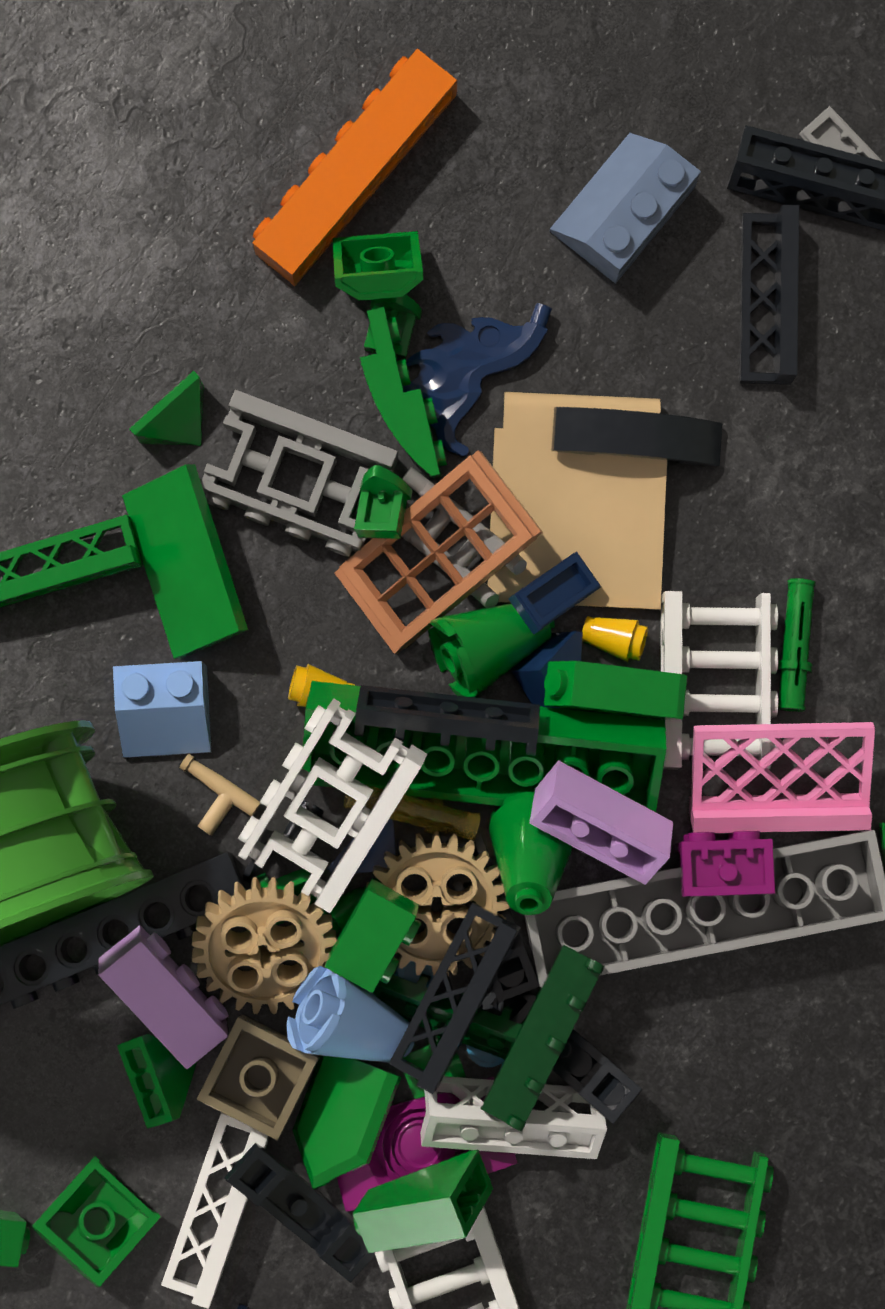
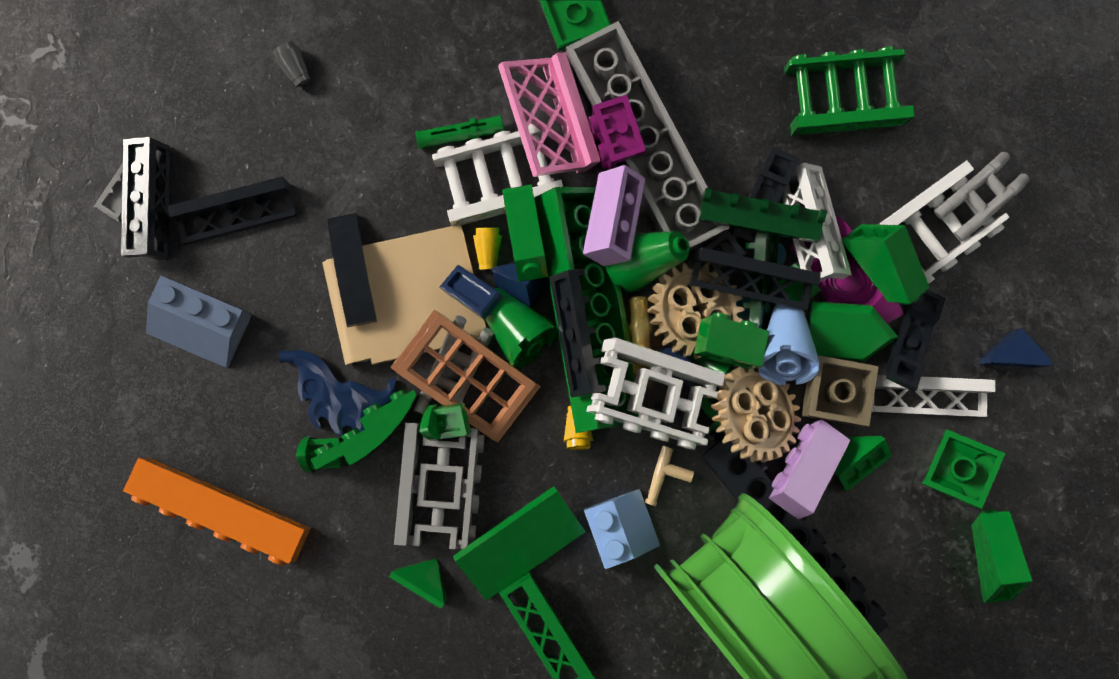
camera: 105 degrees left, 0 degrees up
green slope [332,231,423,300] -> none

